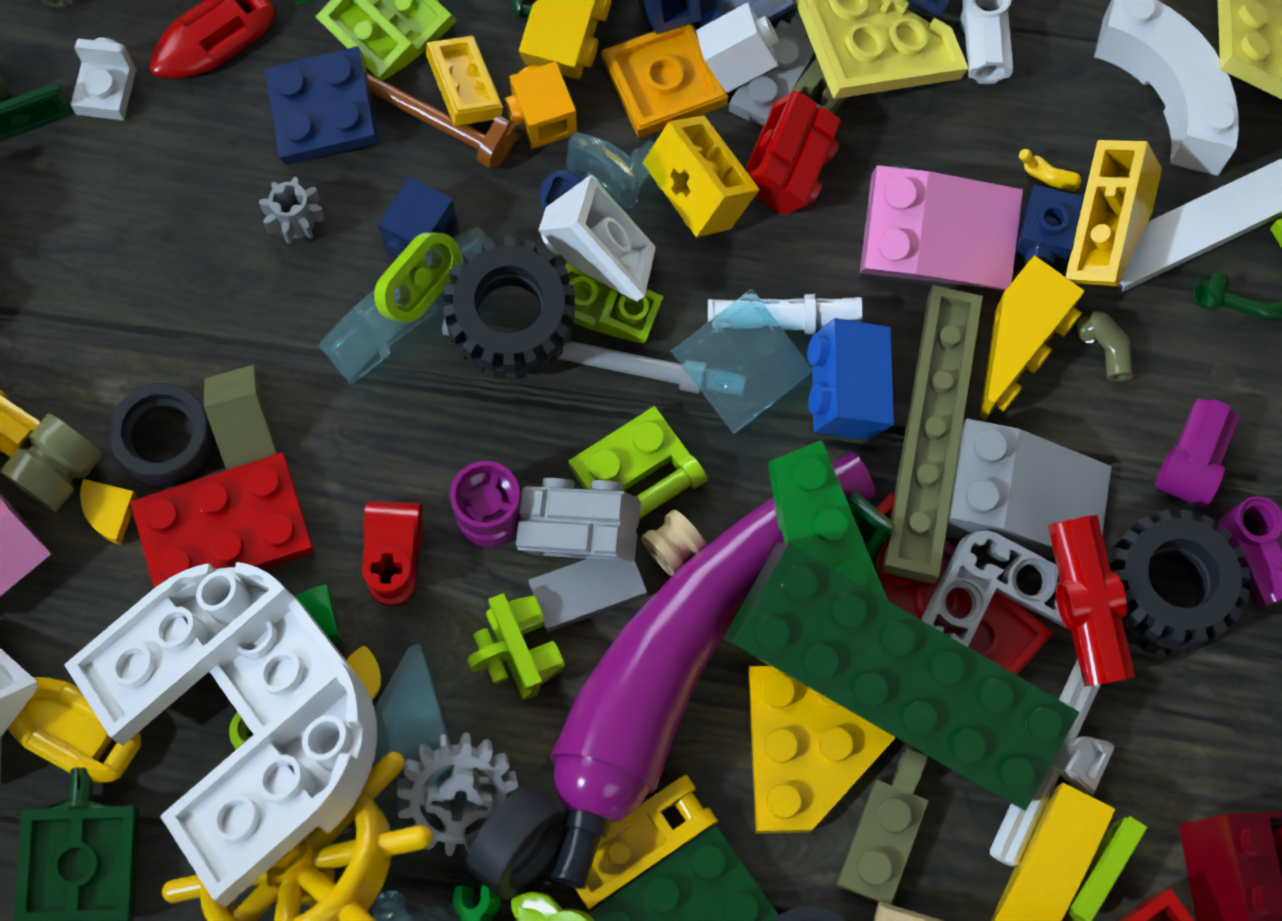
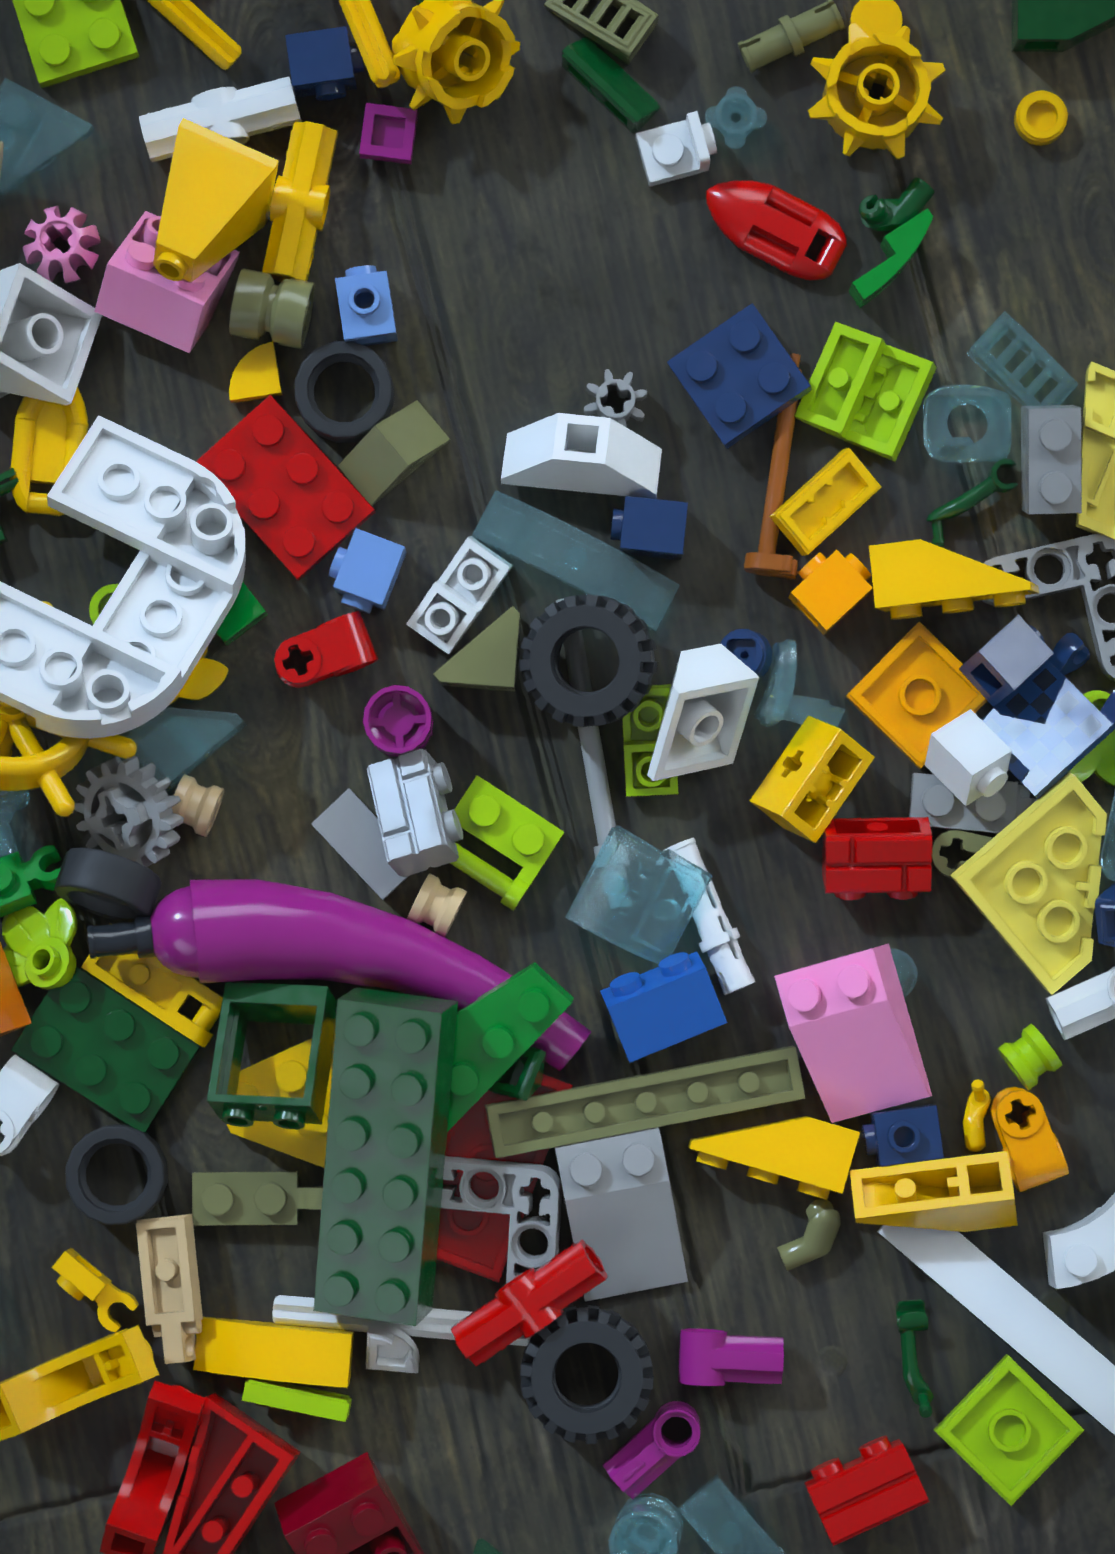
camera: 70 degrees right, 15 degrees up
lime plate [374,232,461,322] -> none
lime hips [467,593,565,701] -> none
none -> tan wheel [172,774,224,837]
none -> dark green window [207,982,337,1130]
none -> medium blue brick [329,528,407,614]
none -> medium blue brick [335,265,398,346]
none -> white slope [406,536,513,654]
none -> olive slope [433,606,520,691]
none -> white slope [501,413,662,499]
none -> clear light blue plate [705,86,767,149]
none -> light orange piece [990,1087,1069,1193]
none -> lime wheel [997,1024,1063,1090]

